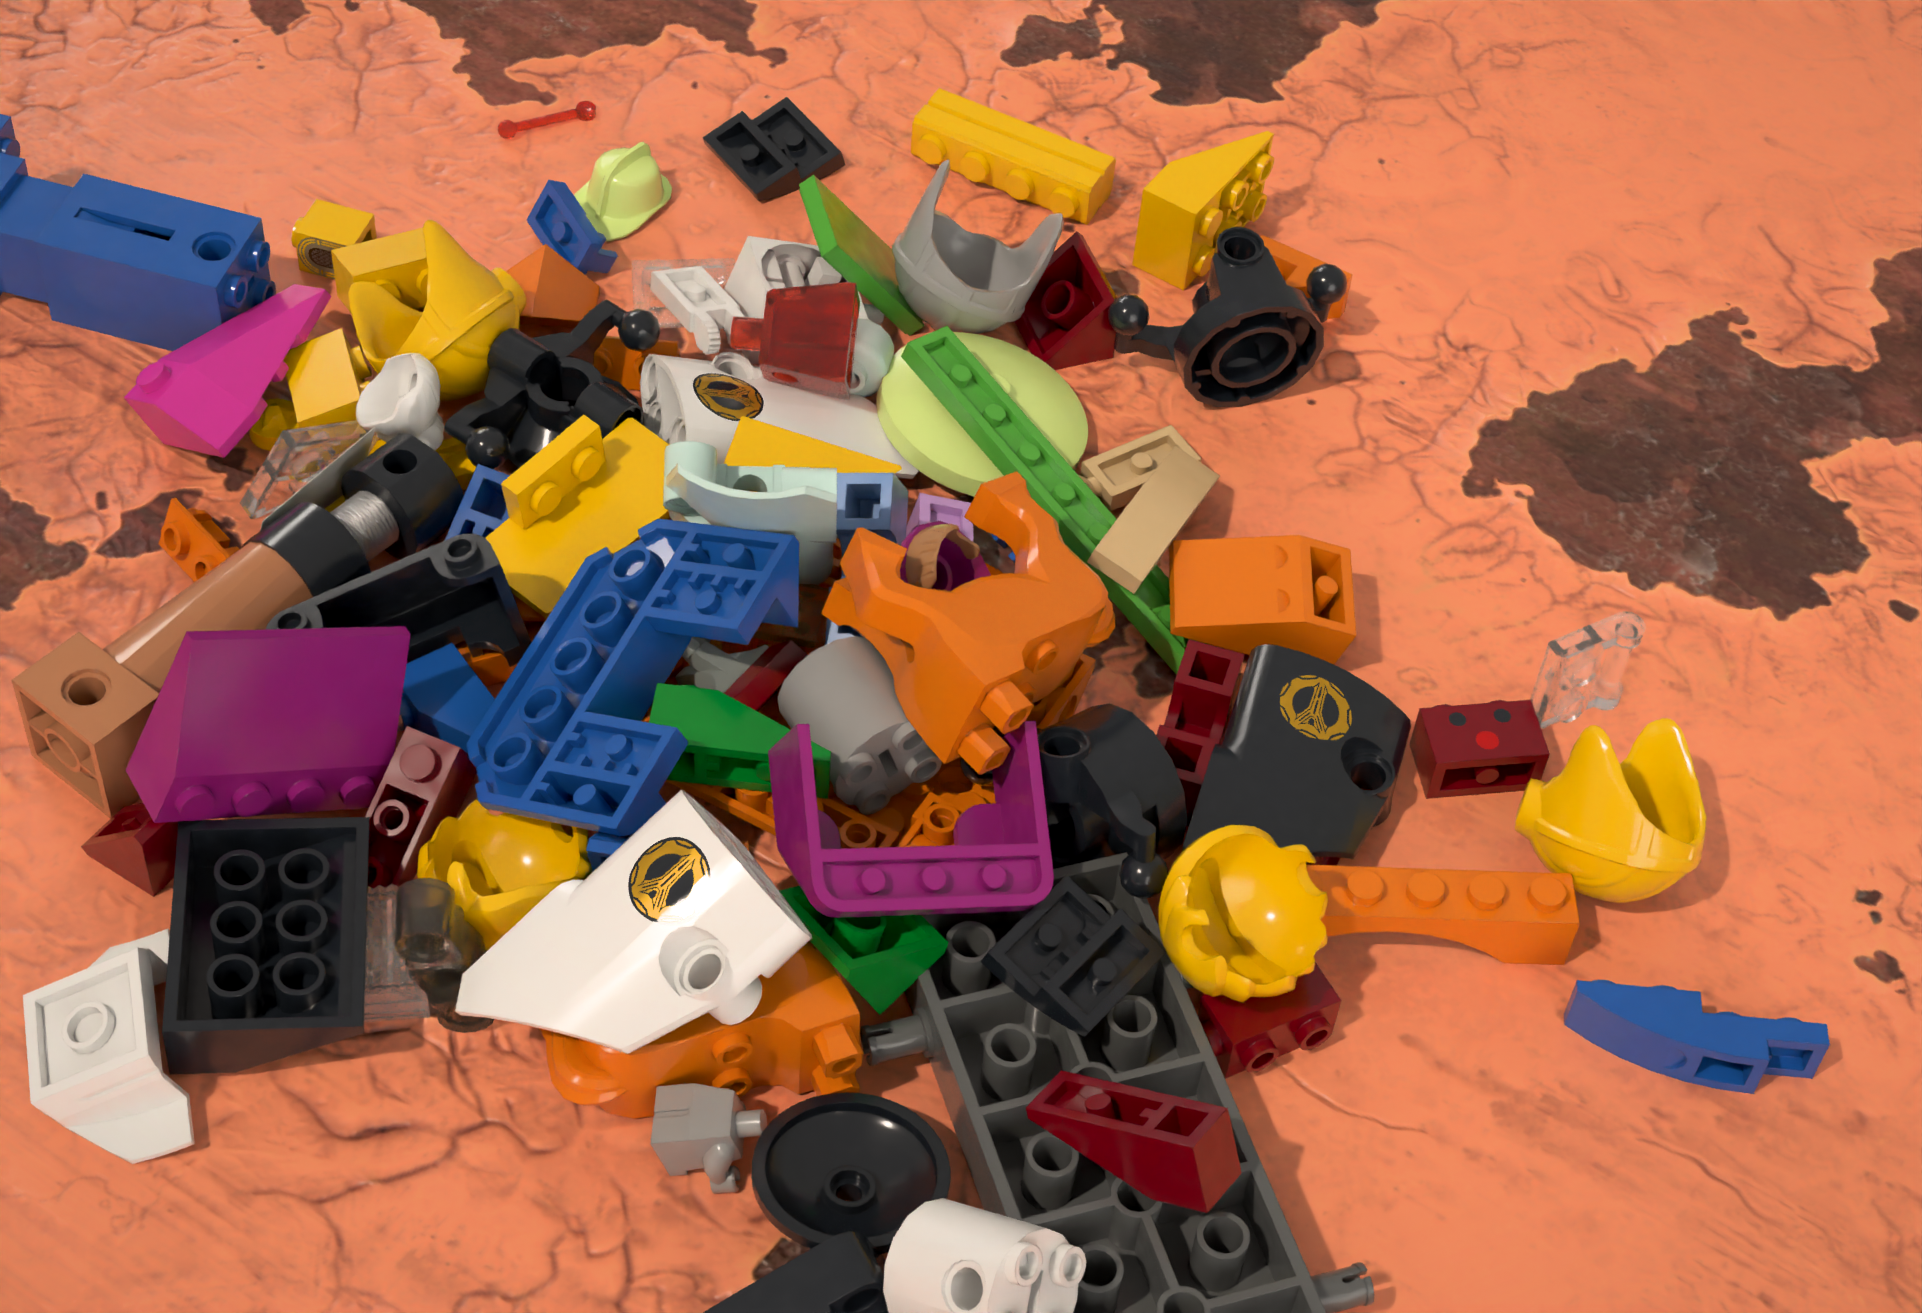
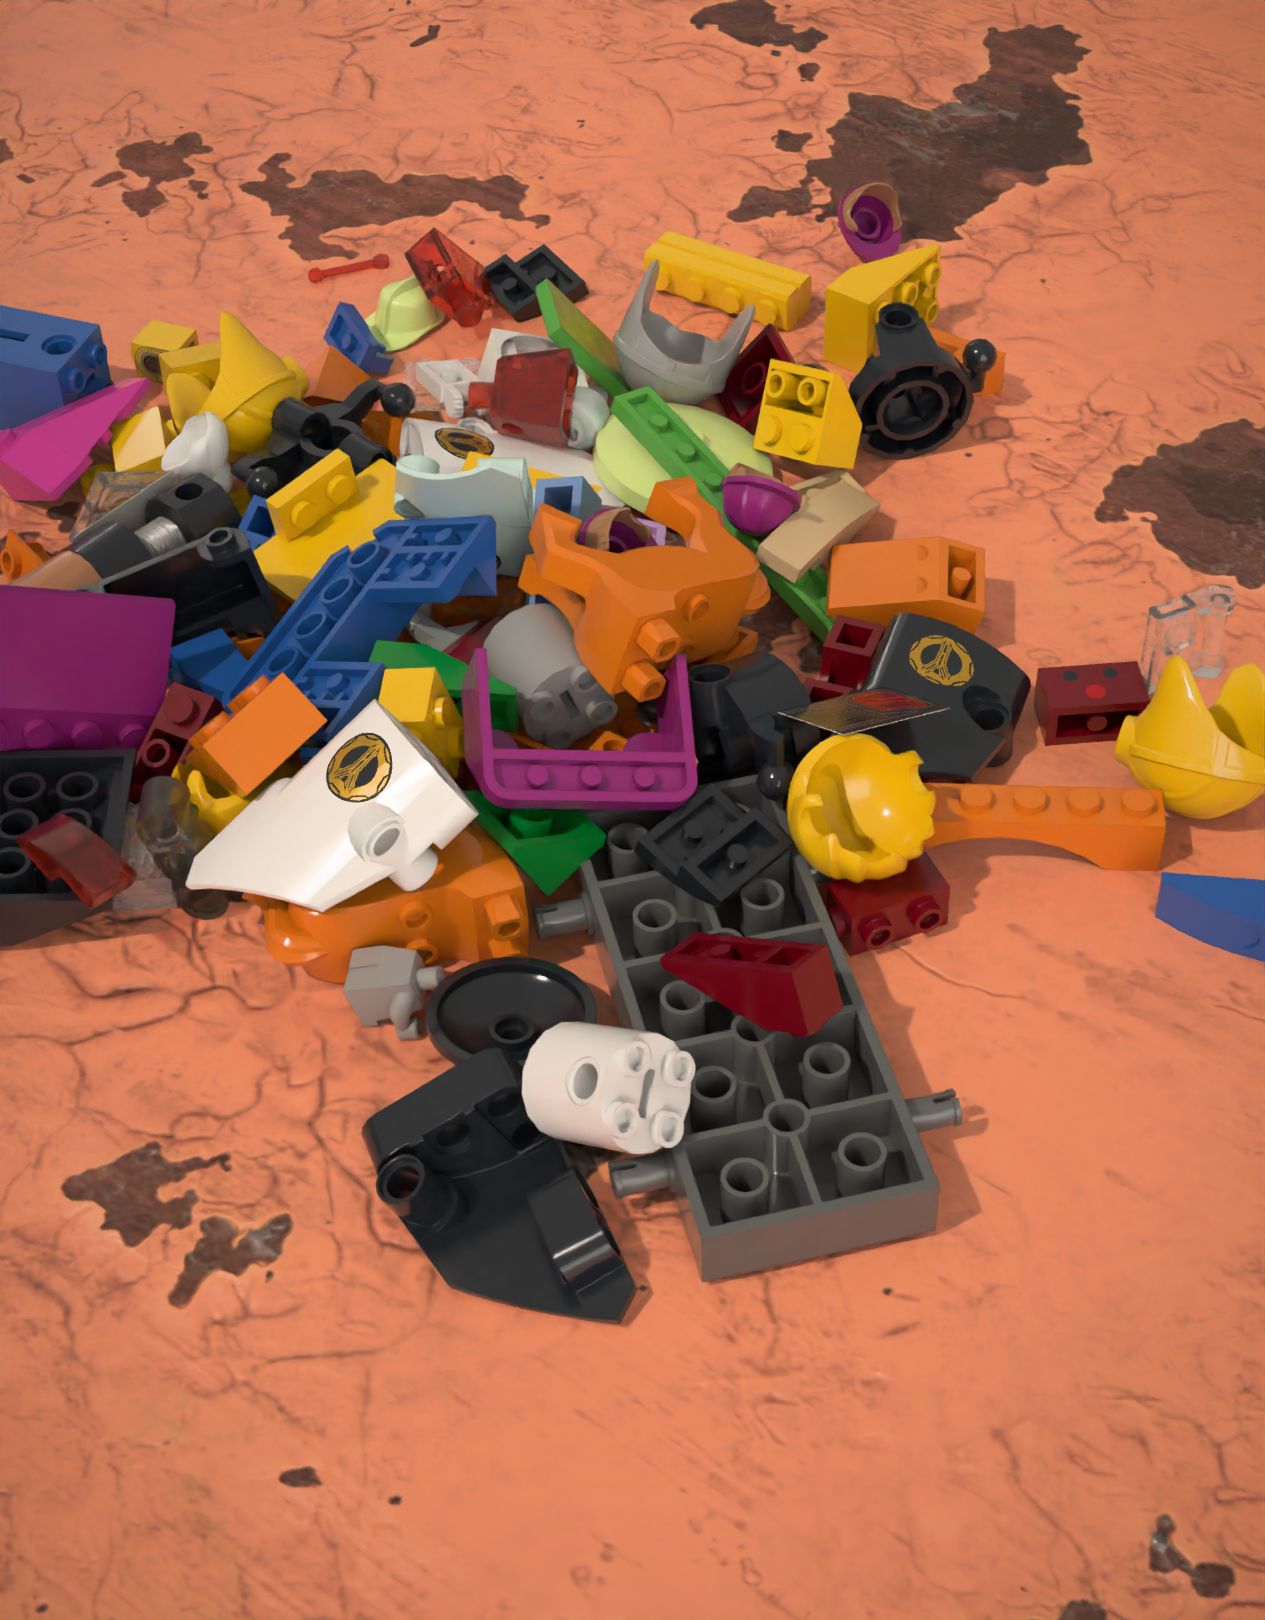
camera: 10 degrees right, 5 degrees down
none -> clear red slope [16,813,137,910]
none -> orange slope [185,672,328,798]
none -> yellow brick [378,667,465,778]
none -> clear red torso [404,227,495,328]
none -> magenta piece [719,463,802,536]
none -> yellow slope [753,359,862,469]
none -> sticker [778,686,950,735]
none -> magenta piece [837,182,902,262]

